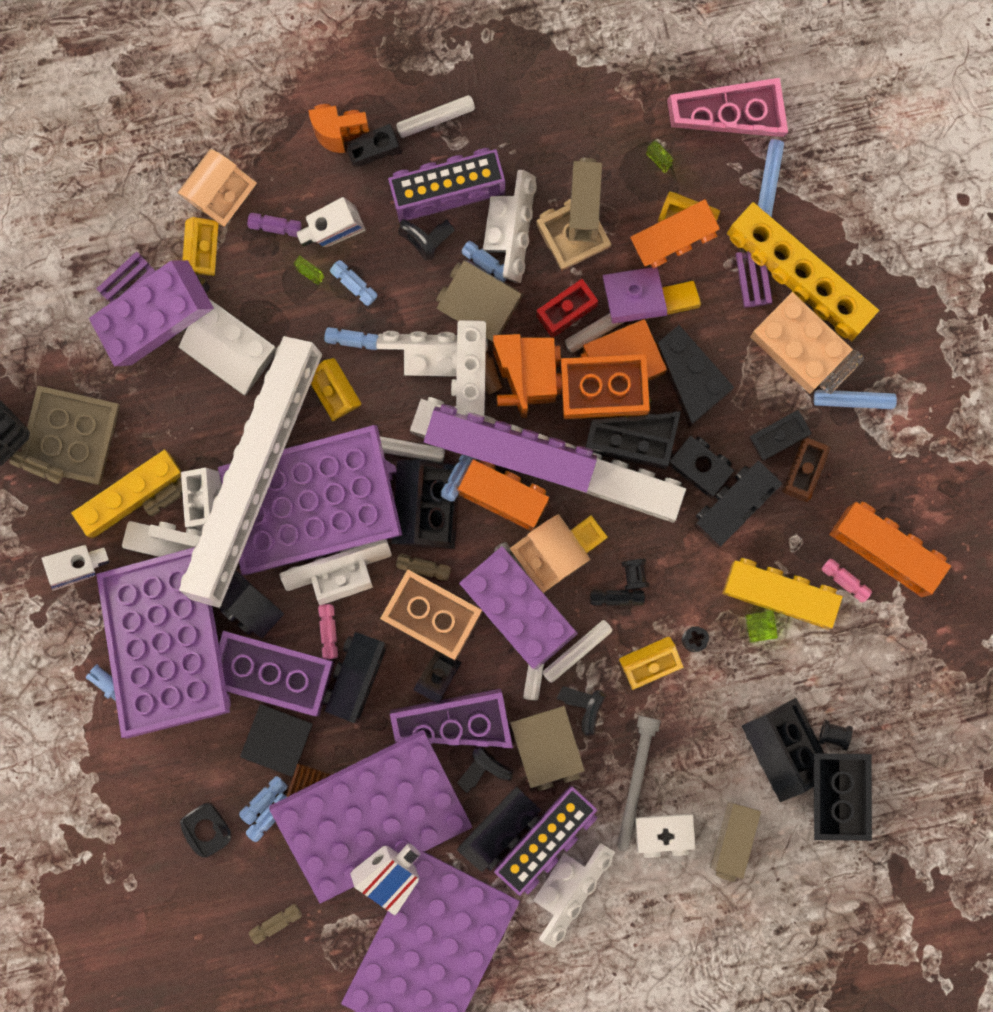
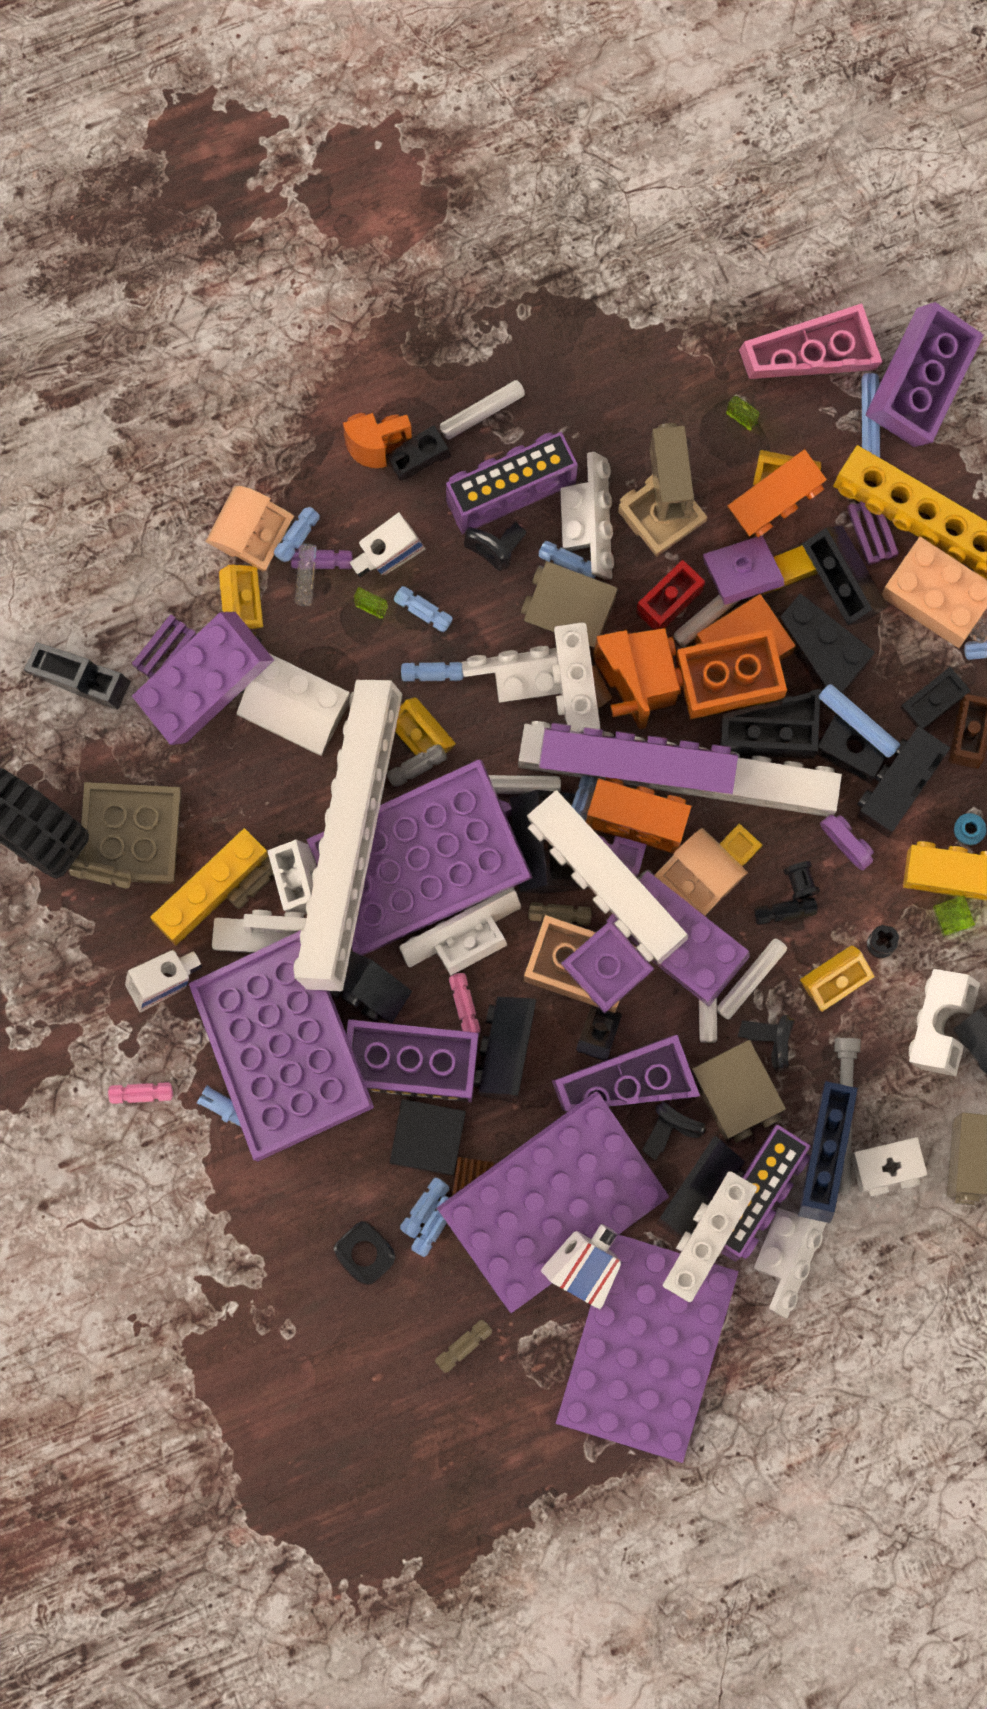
camera: 15 degrees left, 5 degrees down
none -> black slope [24,642,131,710]
none -> bright pink axle [108,1082,173,1104]
none -> light blue axle [274,507,320,562]
none -> clear axle [295,543,317,606]
none -> light grey axle [387,744,447,787]
none -> white brick [527,790,688,964]
none -> medium lavender plate [561,920,654,1013]
none -> medium lavender plate [598,835,646,877]
none -> white bracket [663,1172,757,1302]
none -> dark blue brick [798,1081,858,1223]
none -> black brick [802,526,888,626]
none -> light blue axle [819,684,900,757]
none -> medium lavender plate [820,814,874,871]
none -> medium lavender brick [865,302,984,447]
none -> white arch [909,969,980,1076]
none -> dark azure plate [954,813,986,846]

